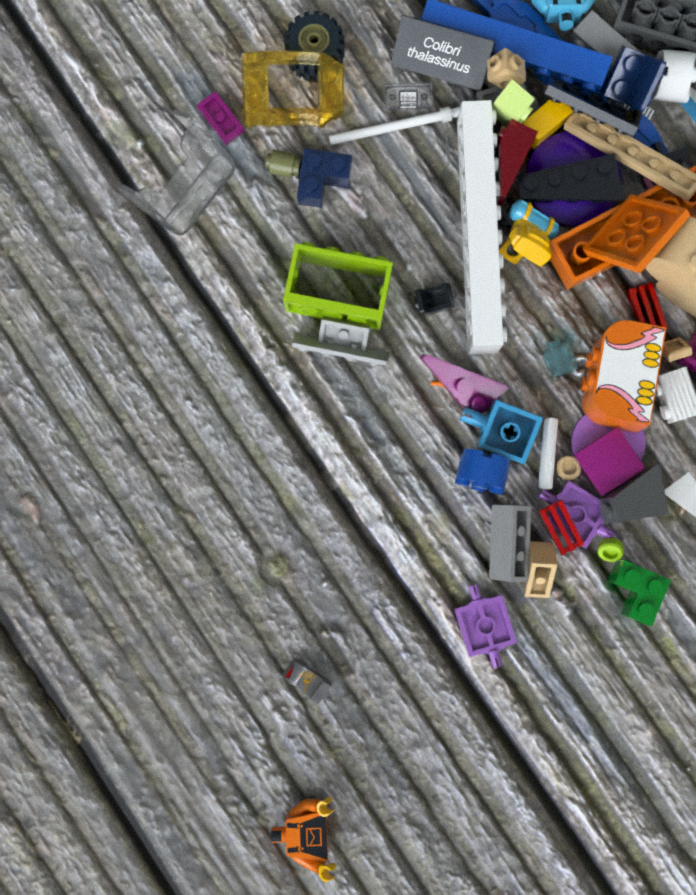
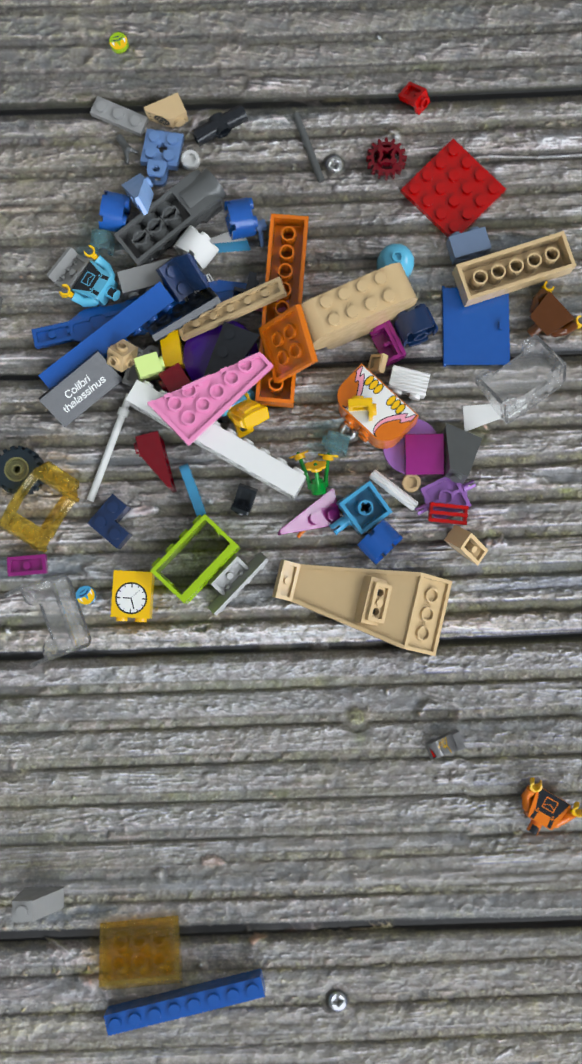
camera: 60 degrees left, 0 degrees up
olive brick [266,149,302,178] -> none
clear tile [384,82,433,110] -> none
medium lavender plate [454,583,517,668] -> none
light grey brick [489,505,531,582] -> none
lime tile [598,538,624,562] -> none
green brick [608,559,671,627] -> none
red tile [627,282,667,328] -> none
none -> tile [76,586,96,605]
none -> yellow brick [110,570,155,622]
none -> dark red slope [134,431,177,493]
none -> bright pink wing [147,352,274,446]
none -> dark azure beam [179,463,207,517]
none -> tan wing [272,560,452,656]
none -> plant [289,450,338,495]
none -> yellow bracket [348,396,377,421]

